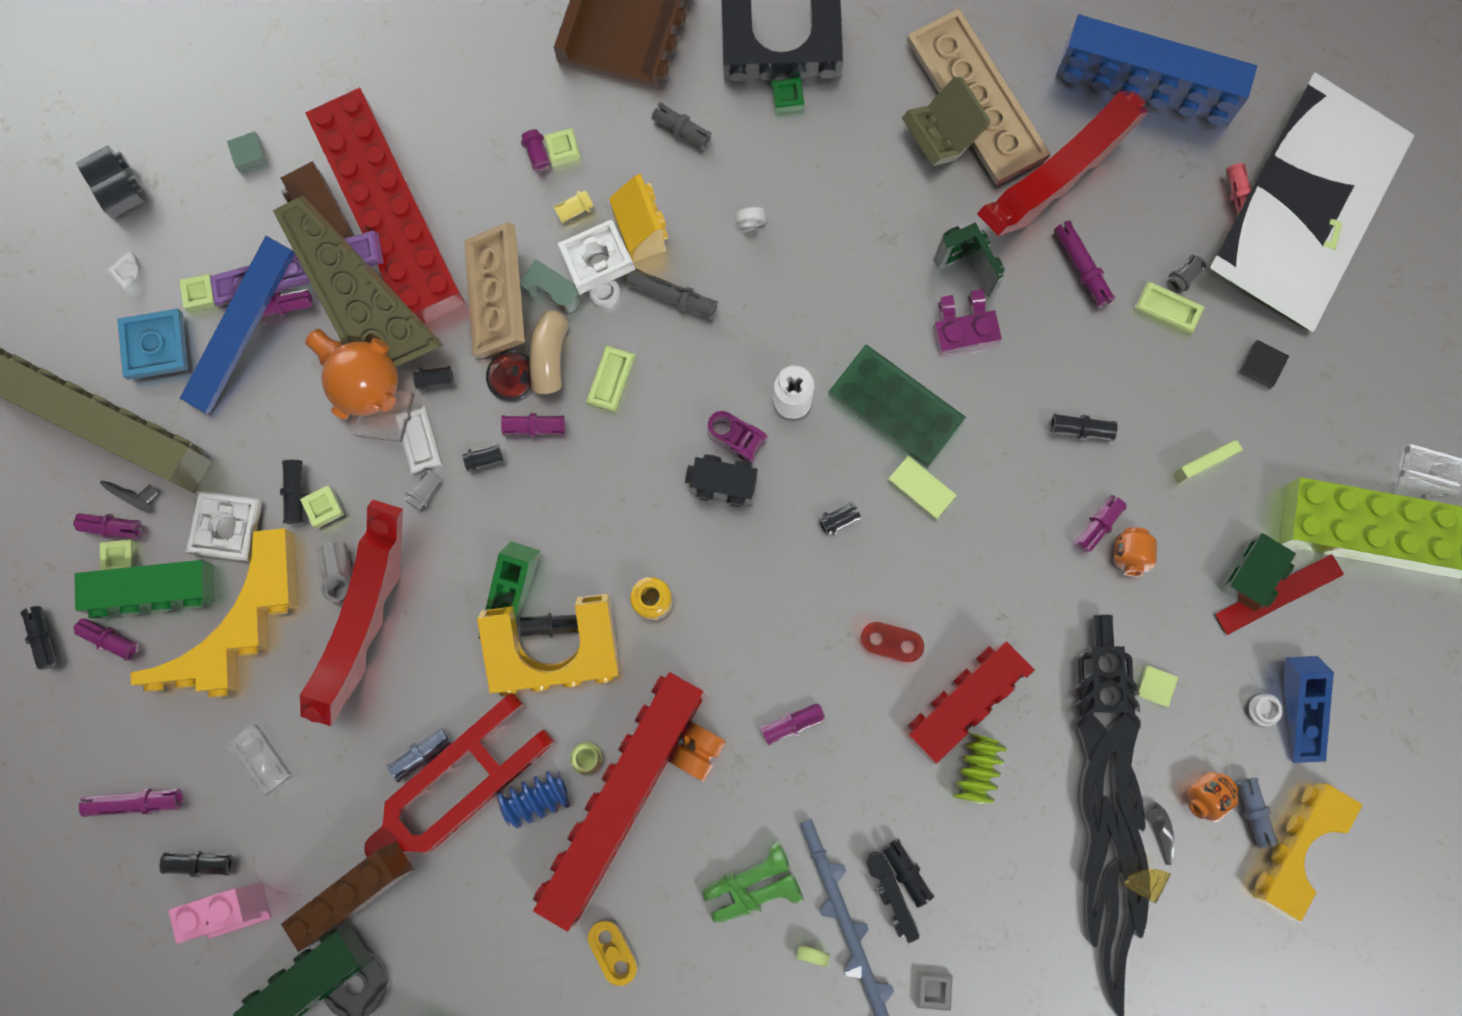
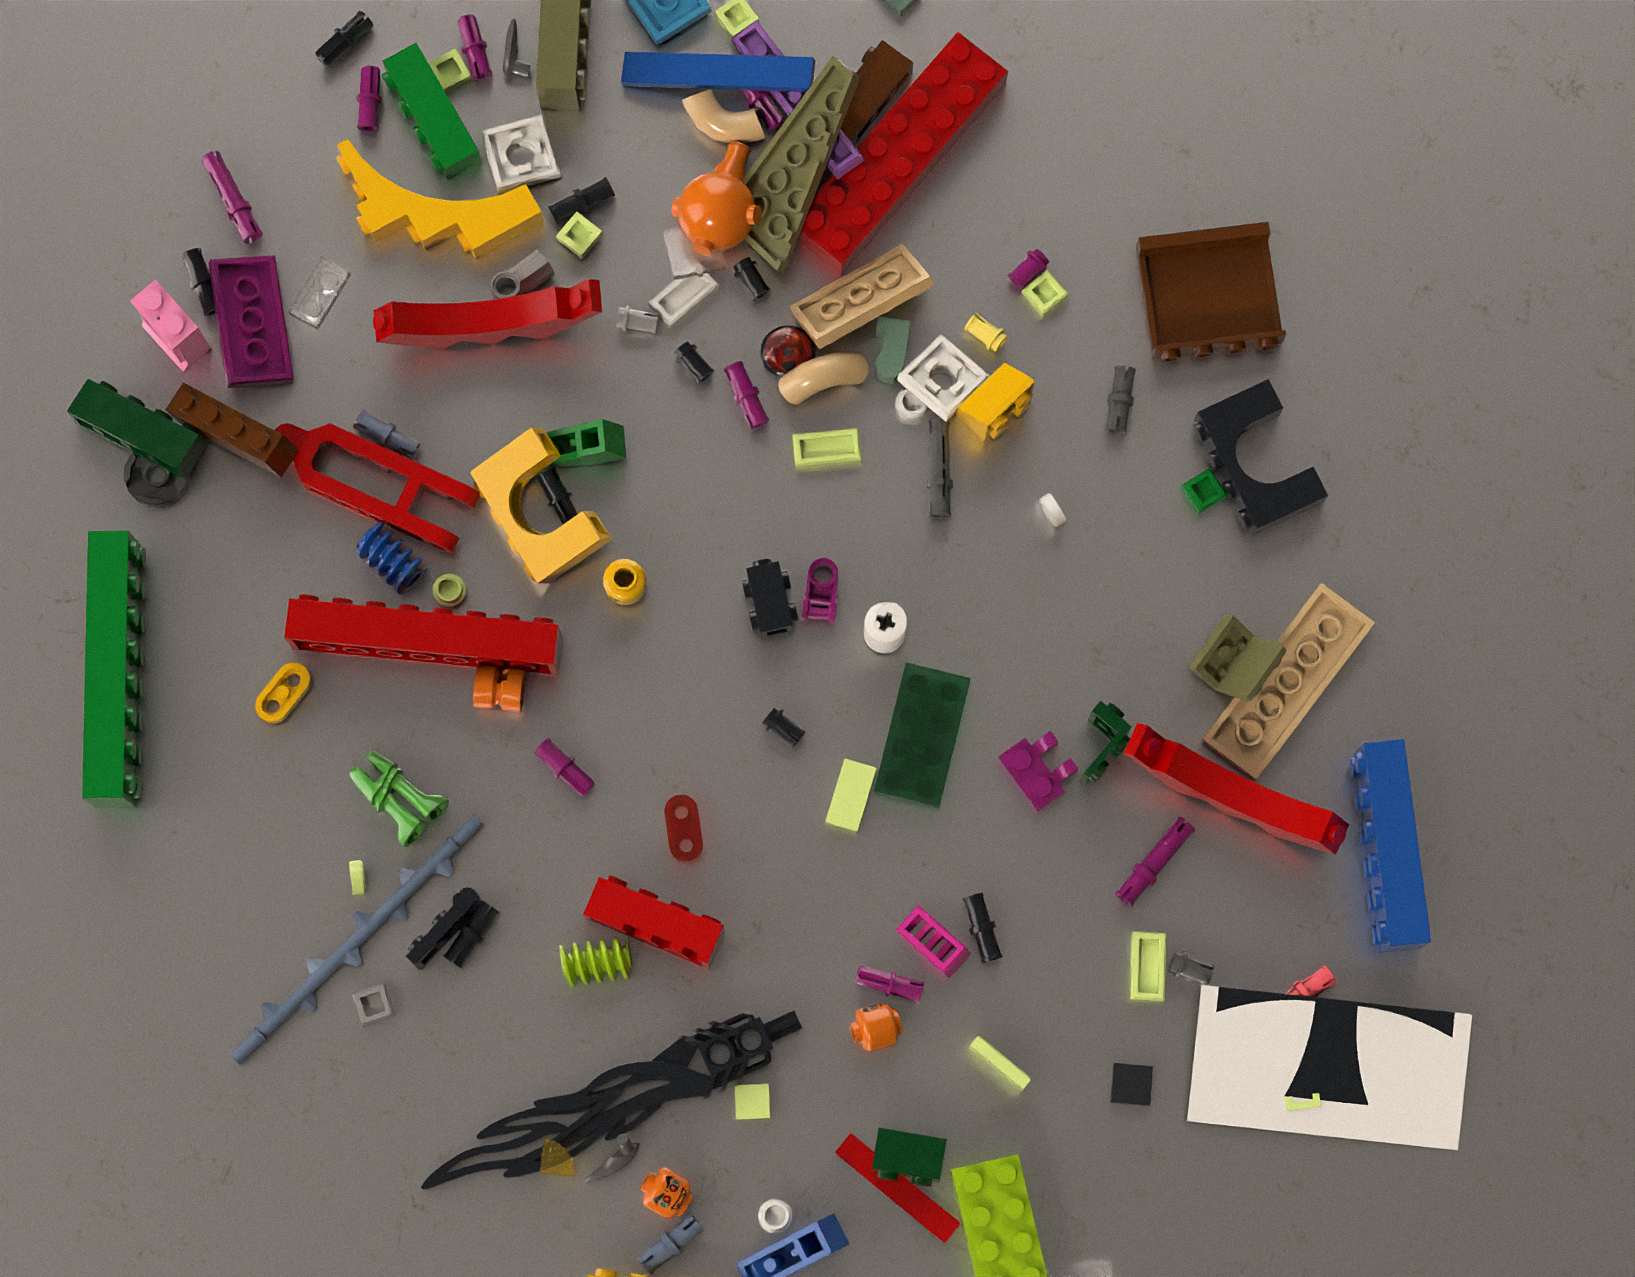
camera: 60 degrees right, 0 degrees up
none -> magenta tile [208,255,294,388]
none -> tan cylinder [682,89,766,144]
none -> dark pink slope [896,905,971,978]

